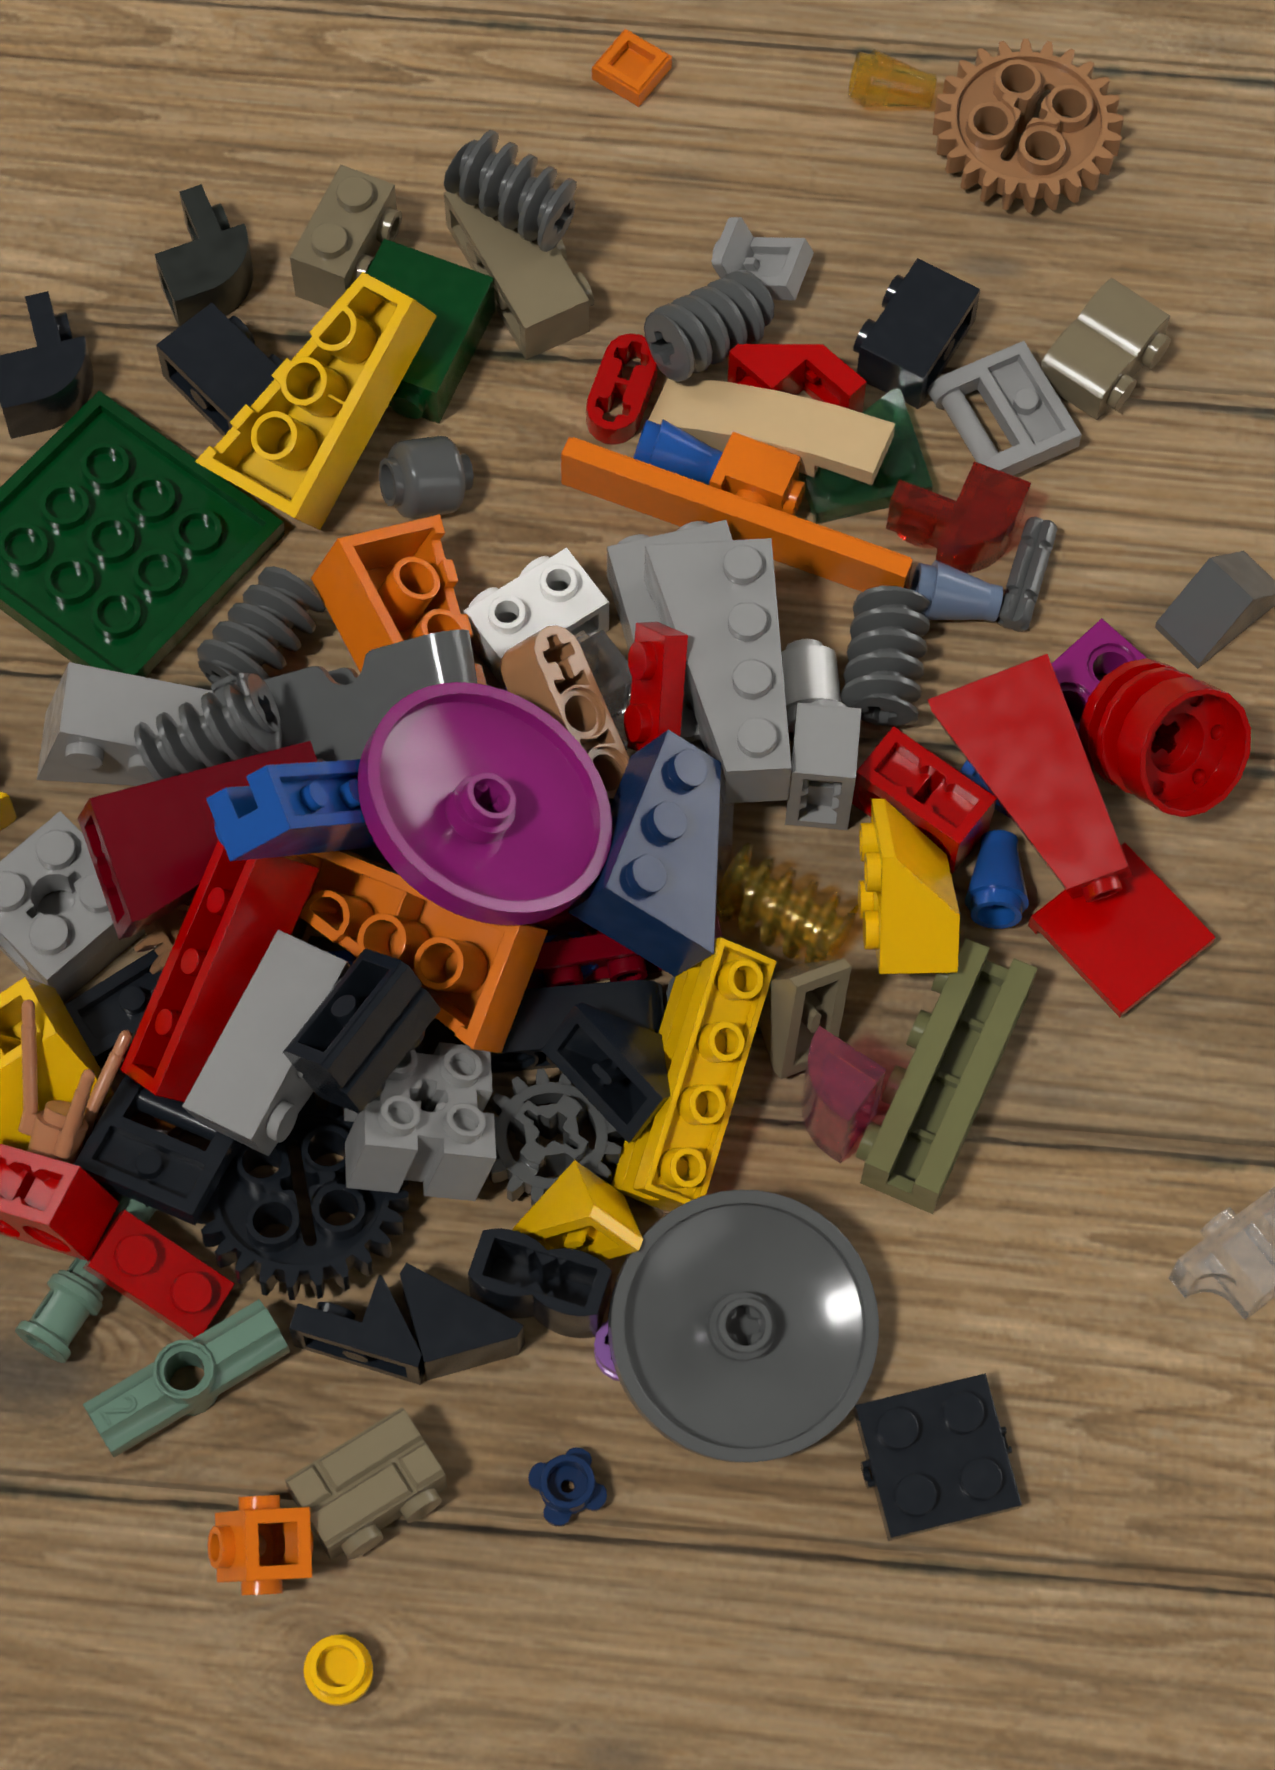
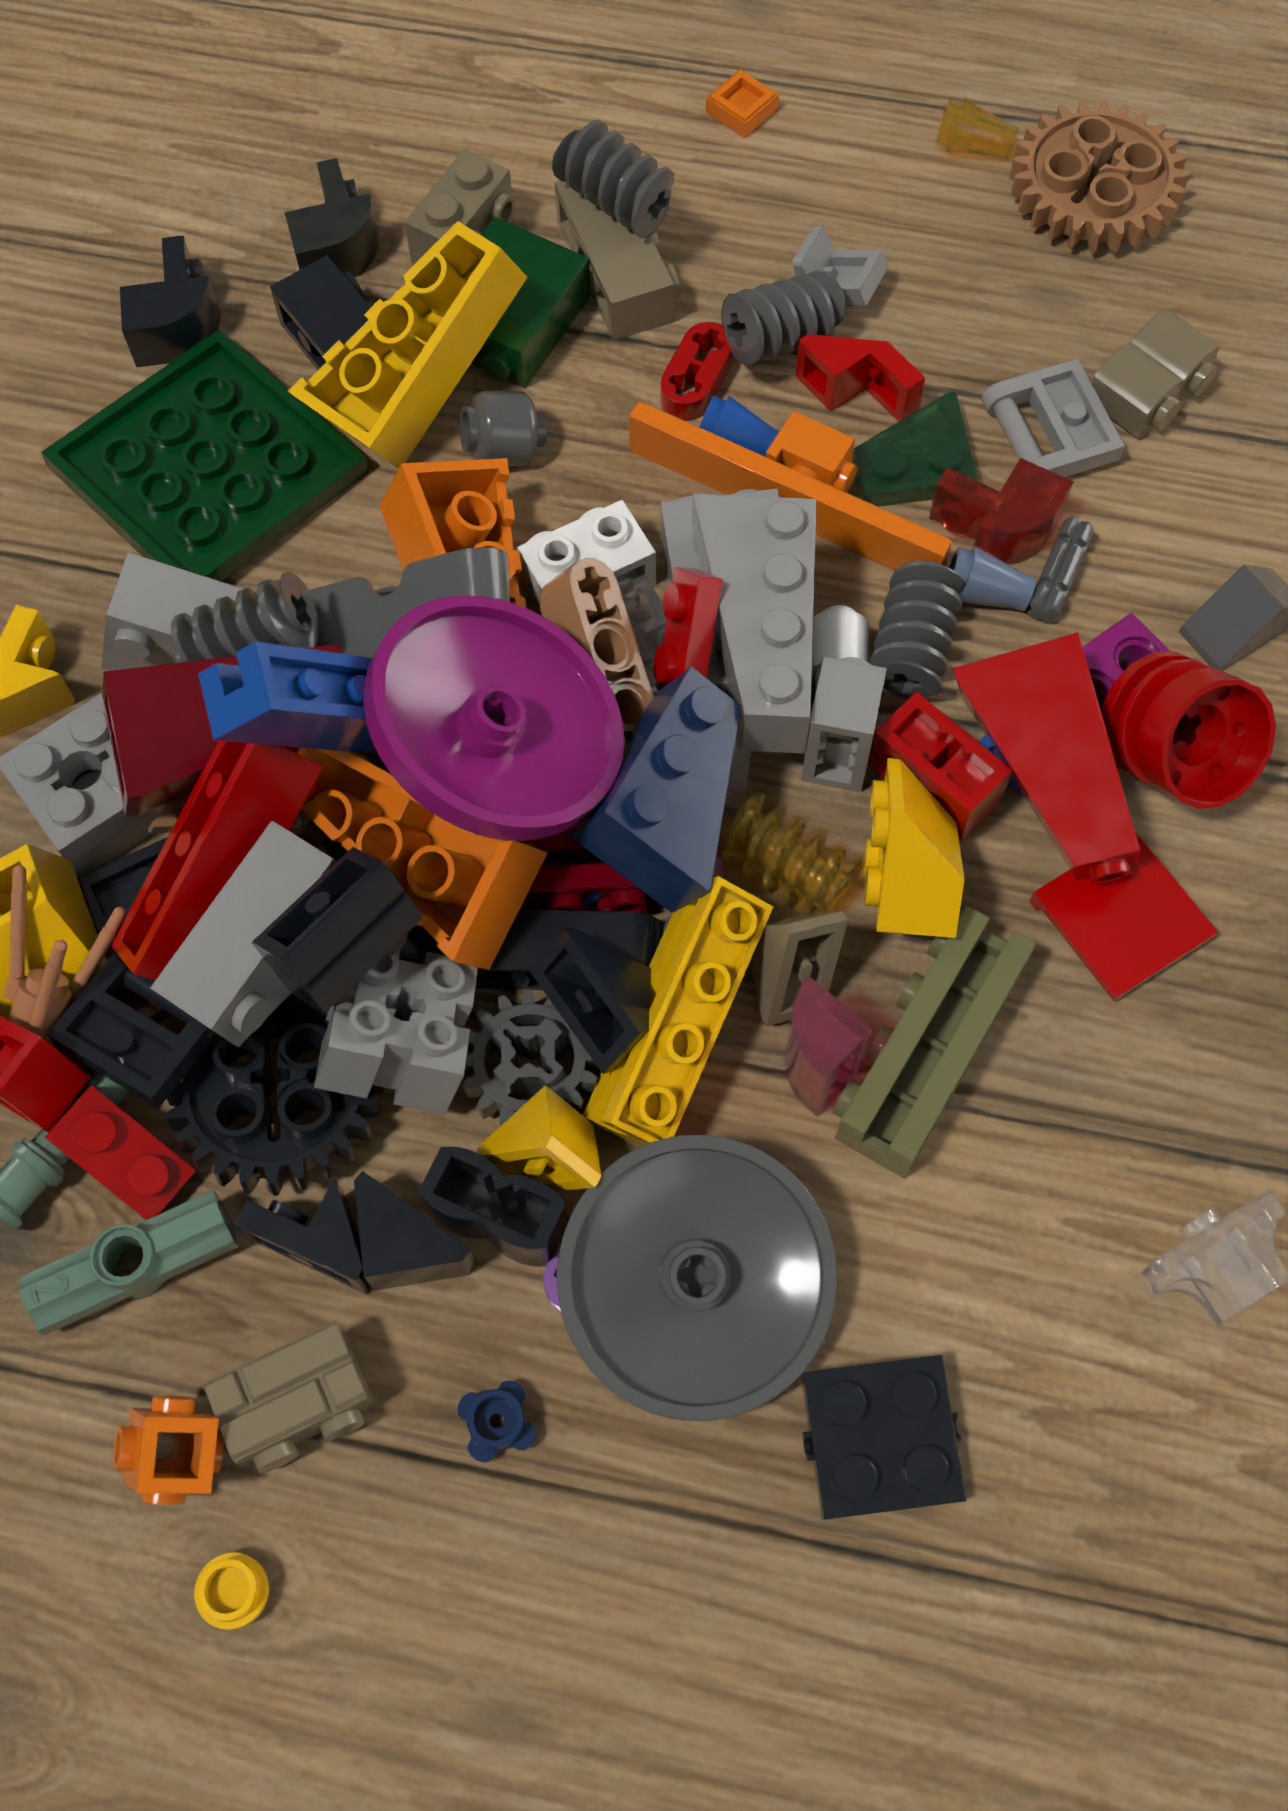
camera: 10 degrees right, 0 degrees up
dark grey piece [197,566,326,684] -> none
tan slope [648,378,895,485] -> none
black brick [853,258,981,410] -> none
blue cone [965,830,1029,929] -> none

